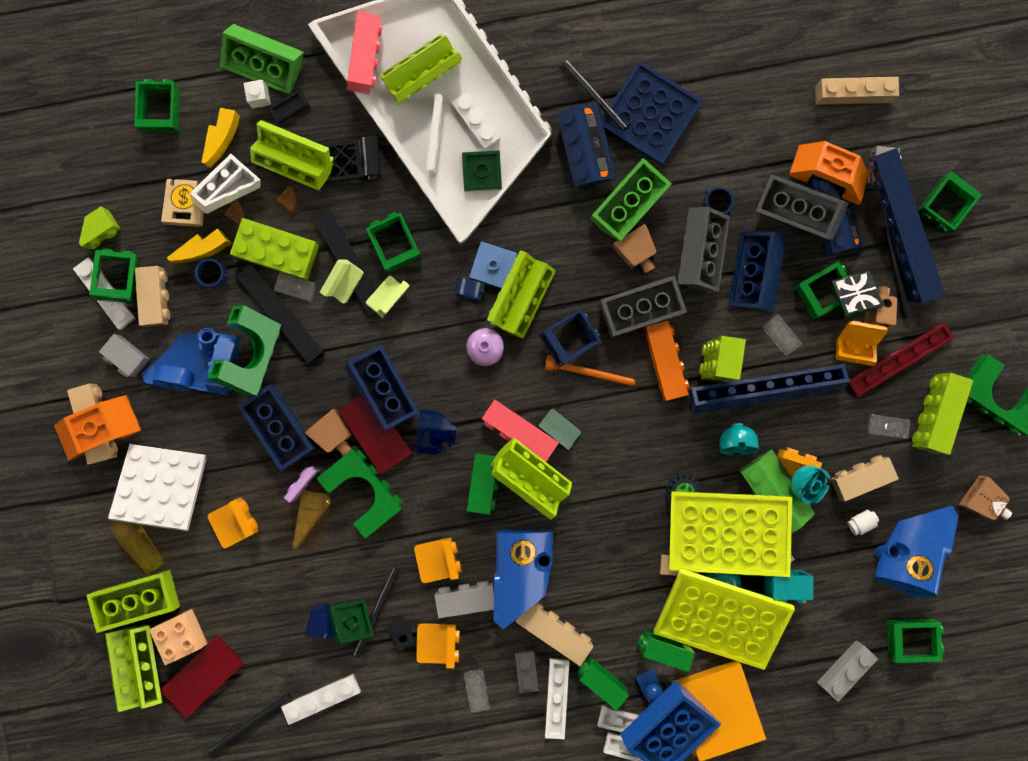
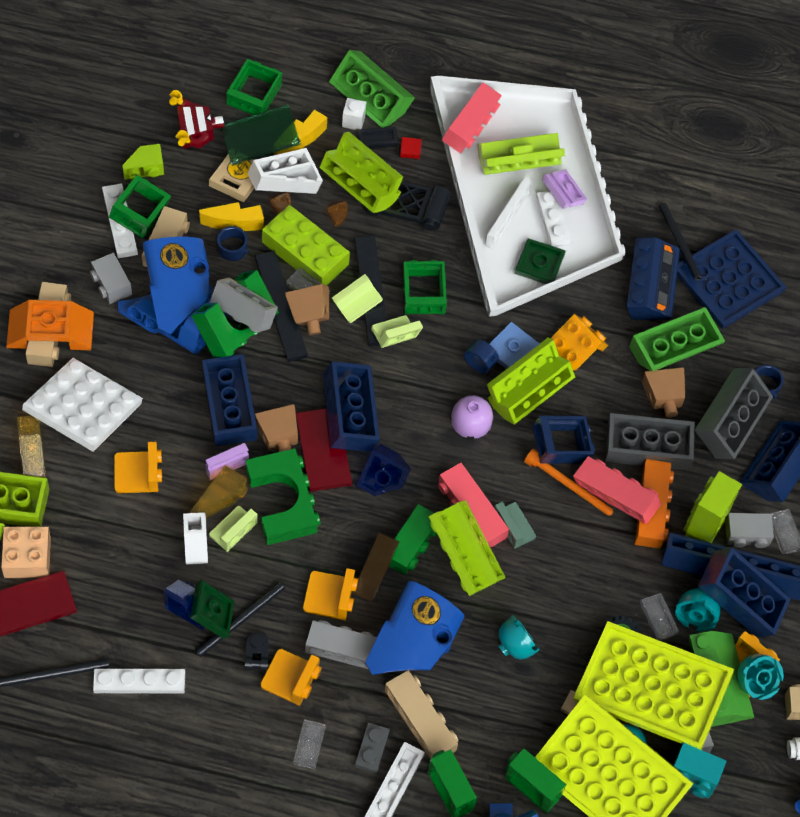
camera: 20 degrees right, 25 degrees down
none -> blue panel [143,237,210,334]
none -> torso [169,90,224,149]
none -> white slope [183,513,208,564]
none -> yellowish green panel [209,506,258,552]
none -> light grey brick [210,278,278,332]
none -> clear green piece [222,105,301,166]
none -> medium nougat torso [285,284,329,335]
none -> dark brown tile [352,532,400,602]
none -> red tile [400,137,422,159]
none -> teal cylinder [498,615,540,660]
none -> lime tile [509,144,533,155]
none -> lavender plate [542,170,587,209]
none -> light orange bracket [551,314,609,371]
none -> coral brick [573,457,661,525]
none -> clear plate [640,593,679,641]
none -> dark blue brick [698,547,791,638]
none -> light grey brick [725,513,774,548]

